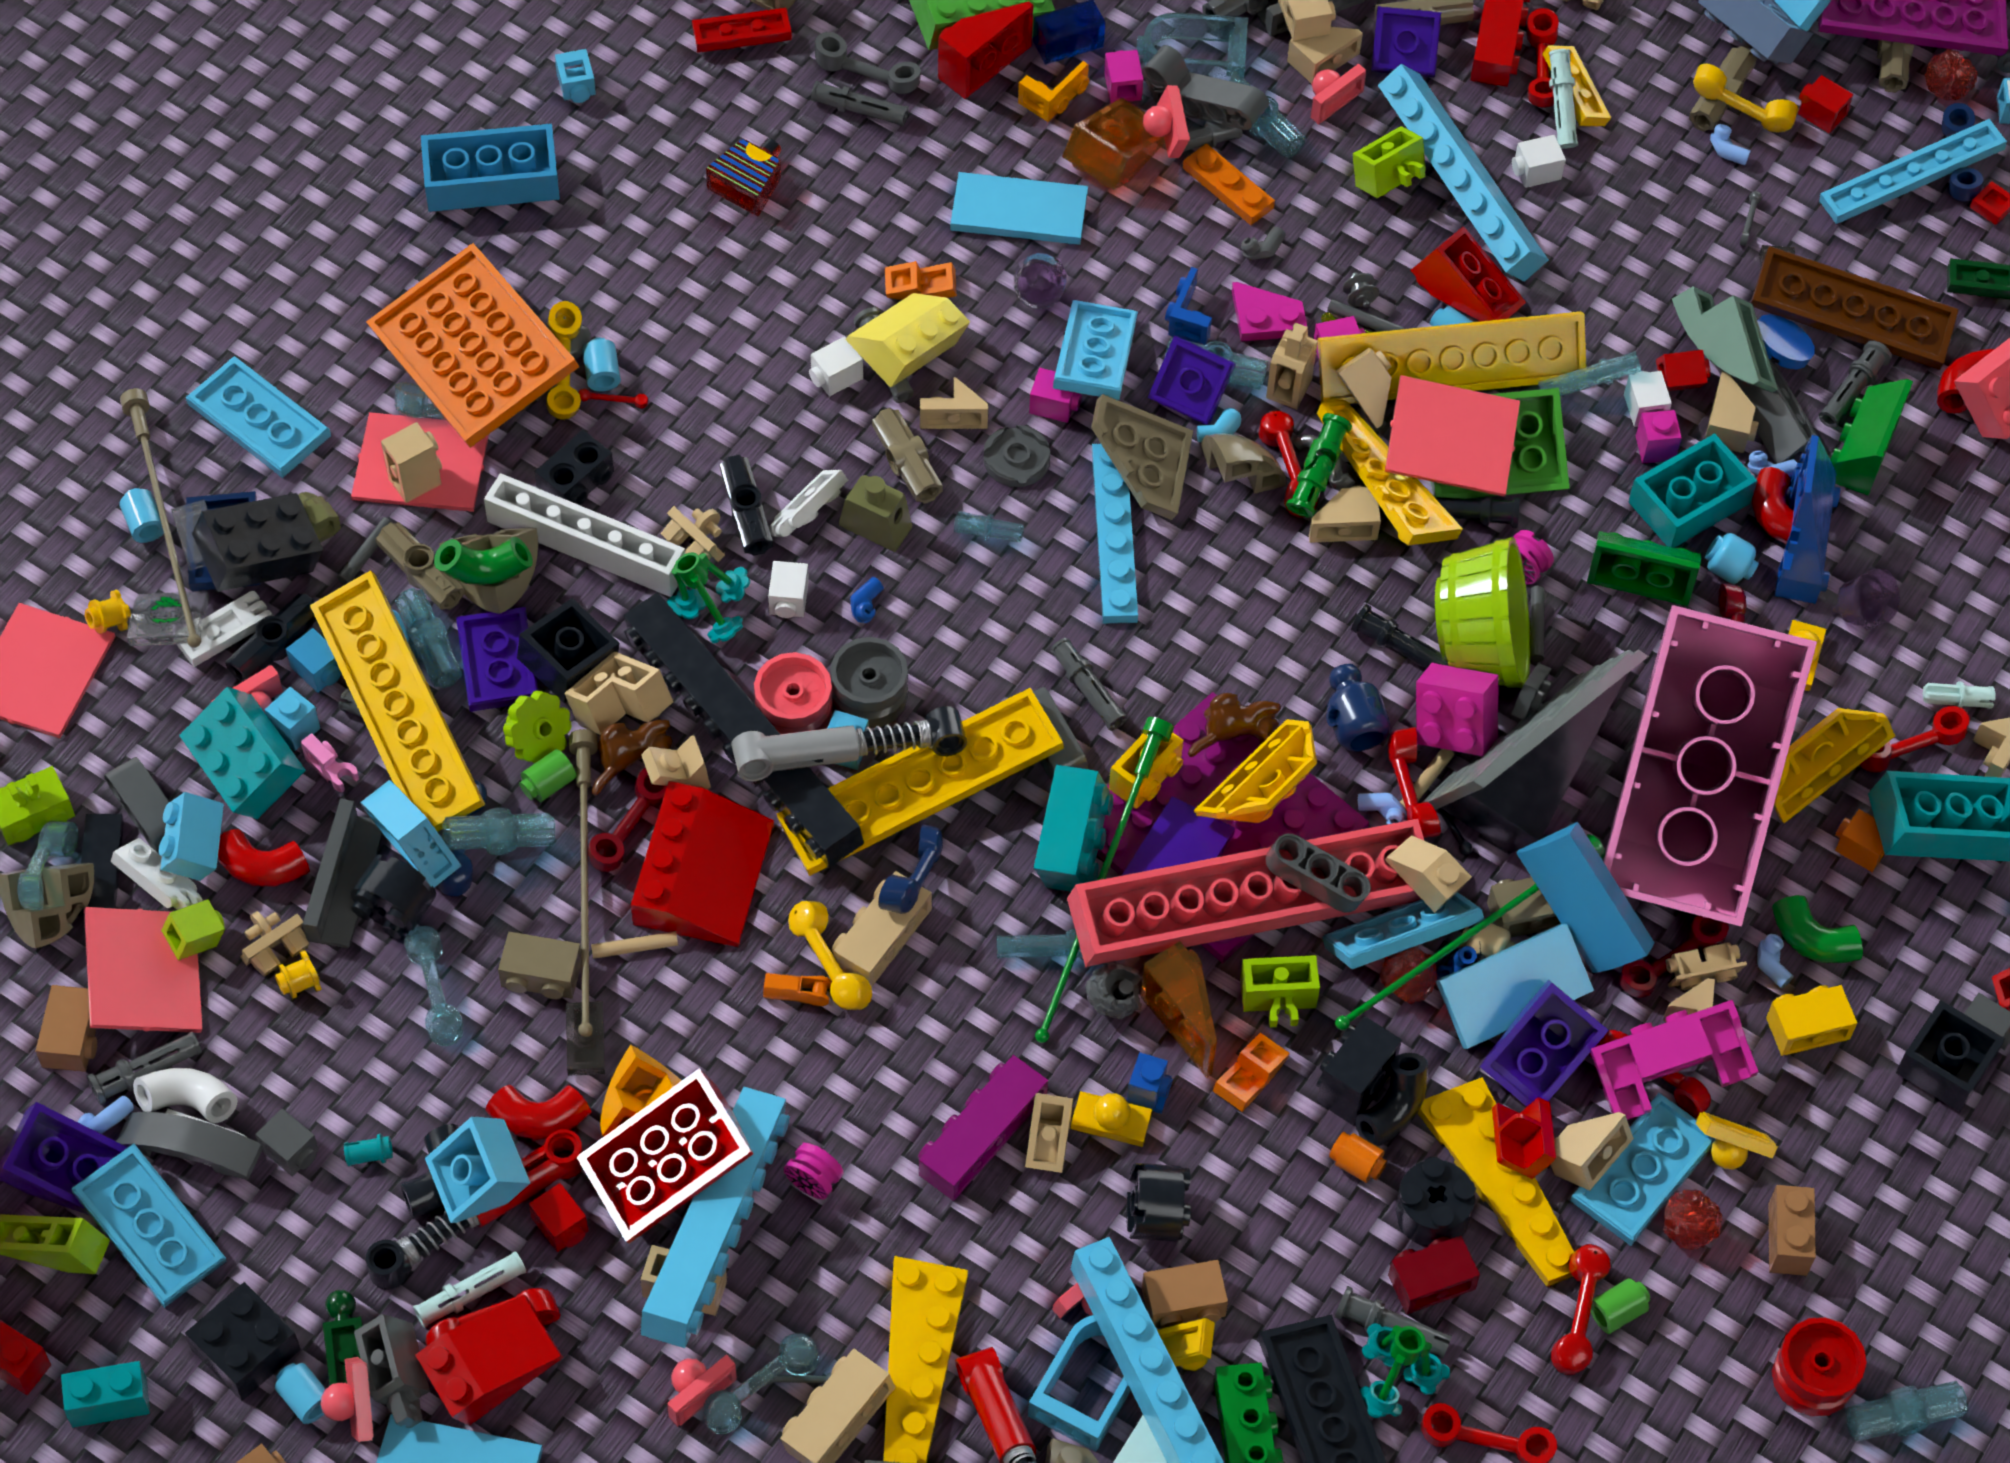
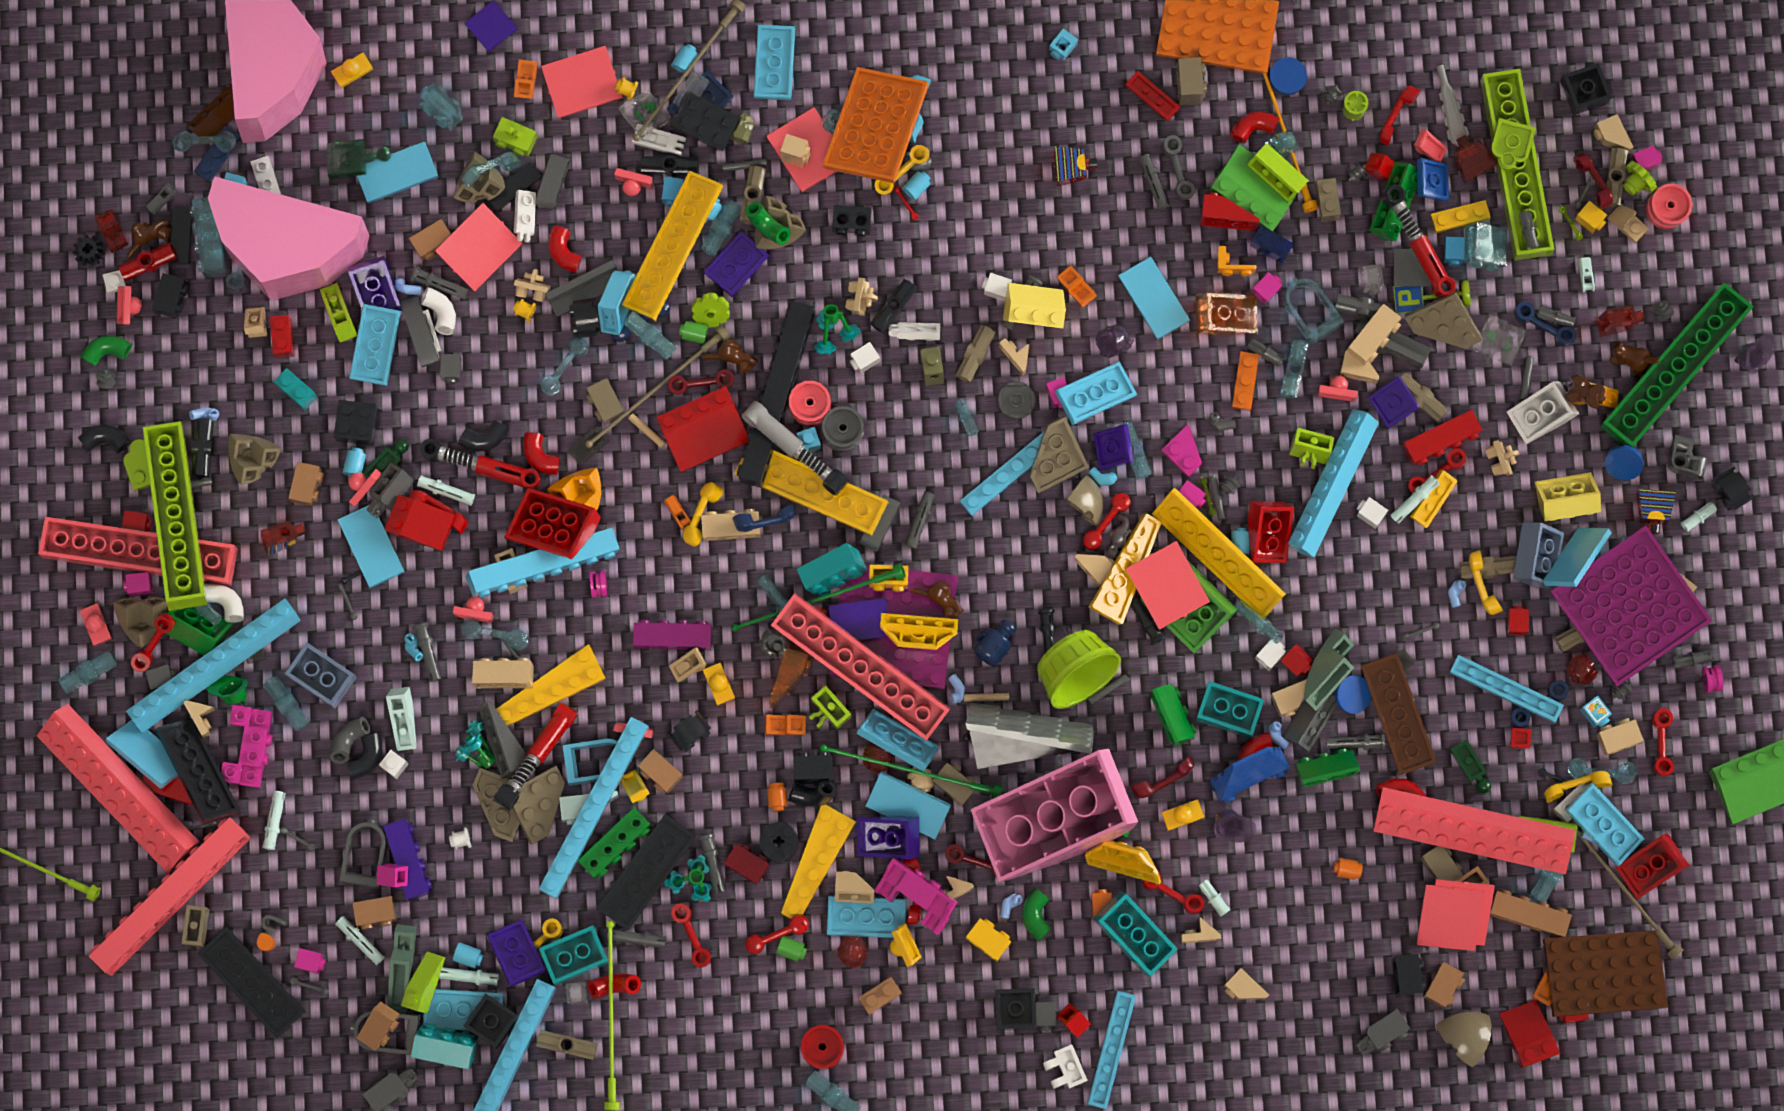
camera: 55 degrees right, 20 degrees up
medium azure brick [159,792,224,881] -> none
lime brick [161,899,225,960] -> none
teal brick [179,687,306,819] -> none
medium azure brick [265,687,320,751] -> none
bright pink plate [301,733,359,793] -> none
teal pin [344,1134,393,1167] -> none
dark azure brick [421,124,560,212] -> none
medium azure slope [425,1117,530,1223] -> none
white brick [484,473,685,597] -> none
black brick [517,598,620,703] -> none
red brick [529,1183,589,1252] -> none
tan brick [564,651,673,735] -> none
tan slope [641,735,711,790] -> none
blue arm [850,577,884,623] -> none
blue brick [1127,1052,1173,1114] -> none
dark grey beam [1142,45,1270,130] -> none
coral tile [1143,85,1190,158] -> none
blue bracket [1165,267,1212,347] -> none
dark grey beam [1265,834,1371,913] -> none
tan hinge [1266,323,1318,410] -> none
green piece [1286,413,1352,518] -> none
tan slope [1336,348,1392,428] -> none
tan slope [1385,835,1472,913] -> none
red piece [1388,727,1441,838] -> none
dark pink brick [1416,663,1499,756] -> none
blue arm [1437,946,1477,980] -> none
red panel [1492,1097,1556,1179] -> none
dark grey plate [1511,663,1552,720] -> none
dark pink wheel [1513,530,1554,584] -> none
dark azure slope [1516,822,1655,973] -> none
dark pink brick [1636,410,1682,464] -> none
tan hinge [1666,942,1747,990] -> none
medium azure head [1704,533,1759,584] -> none

